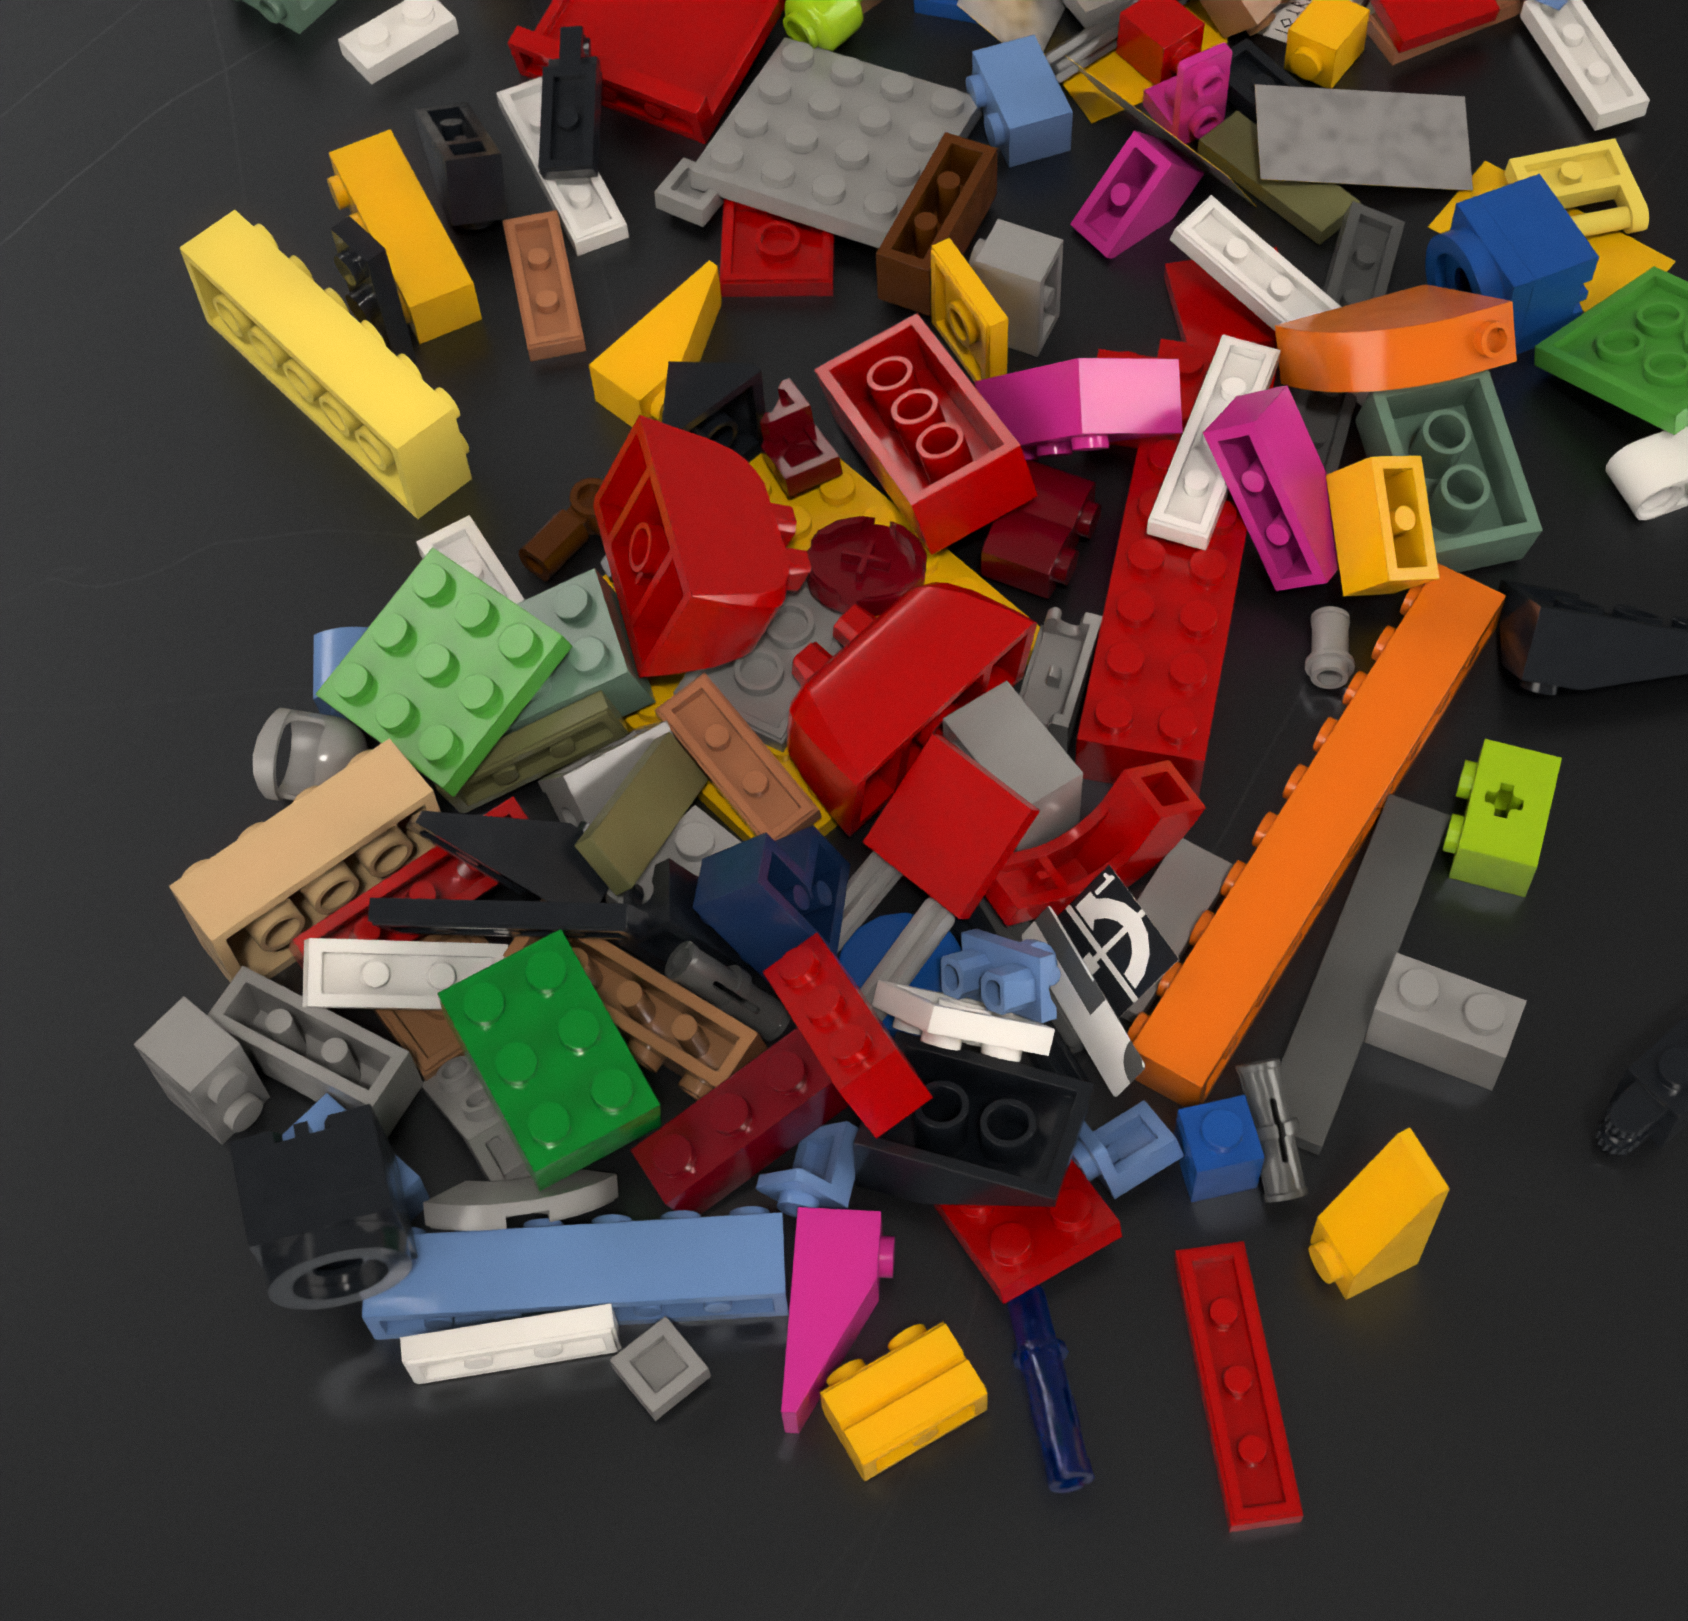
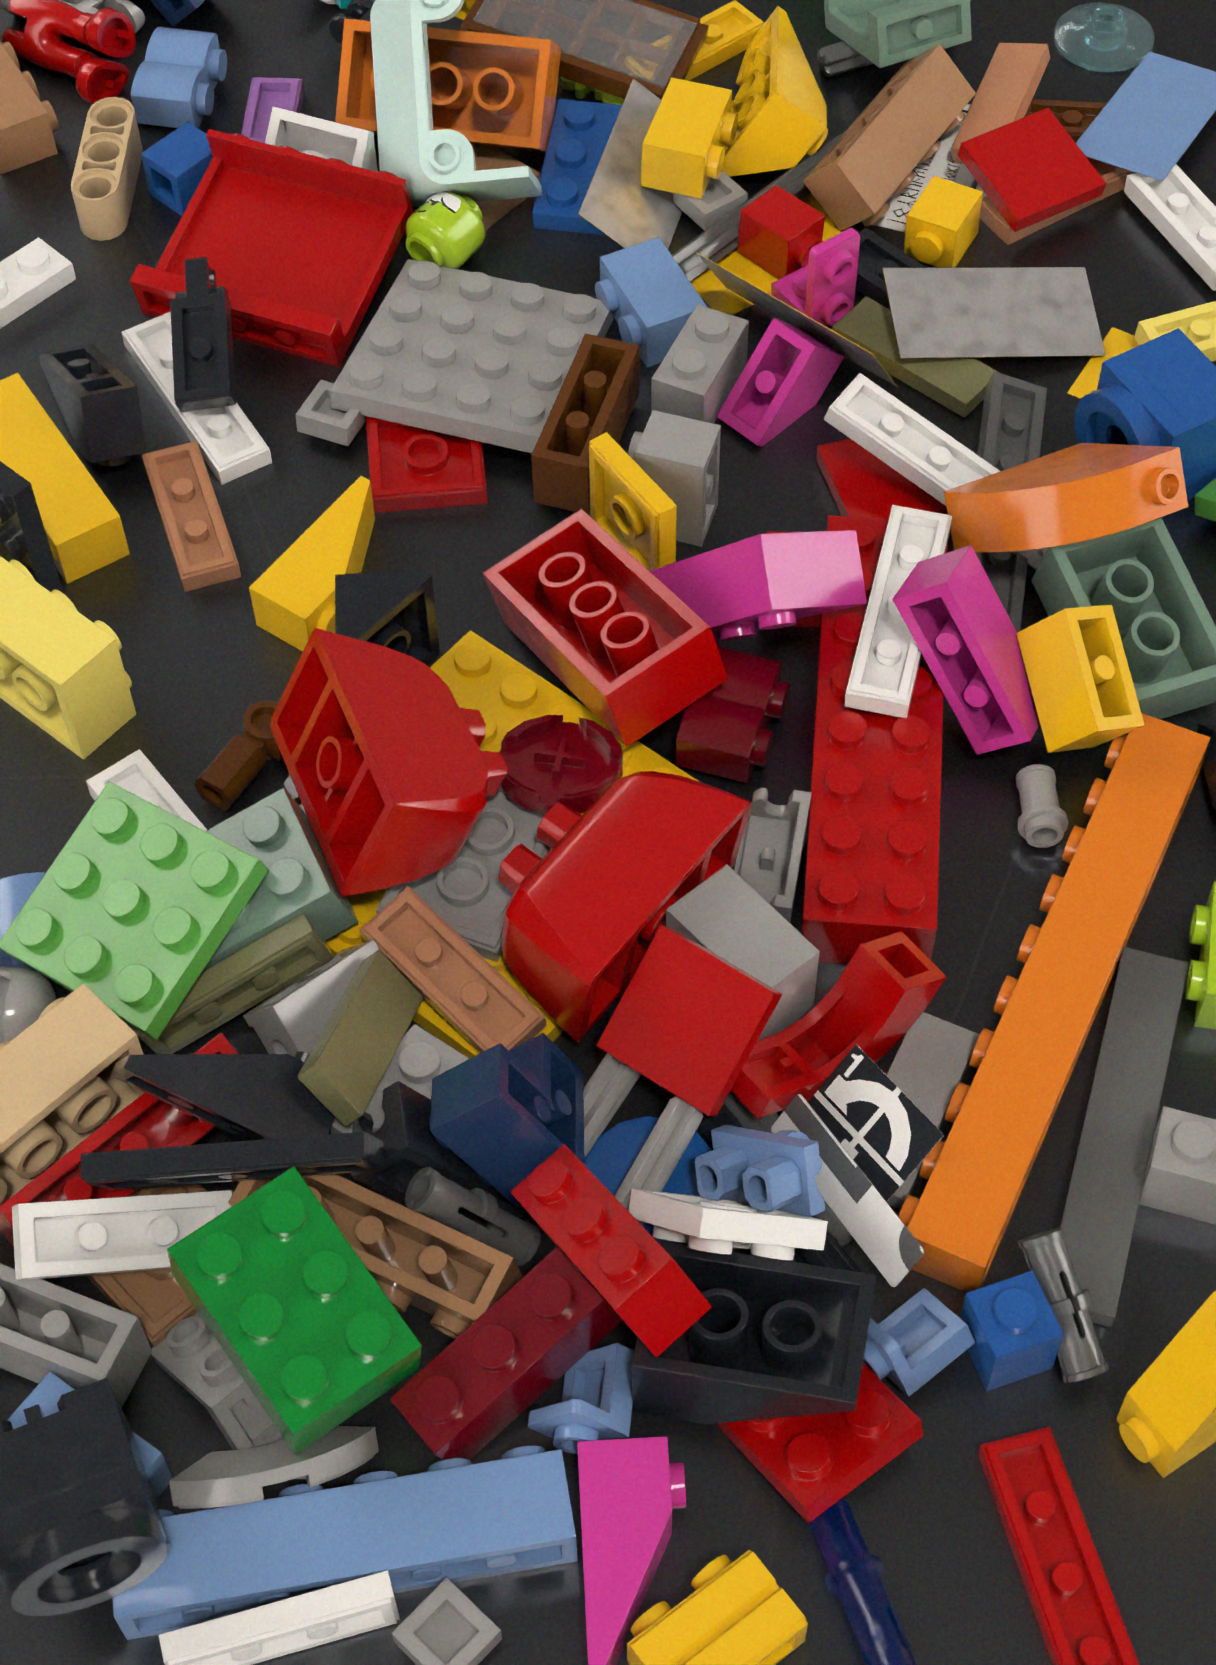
camera: 10 degrees left, 5 degrees down
dark red slope [760,378,843,497] -> none
none -> light grey brick [651,304,749,424]

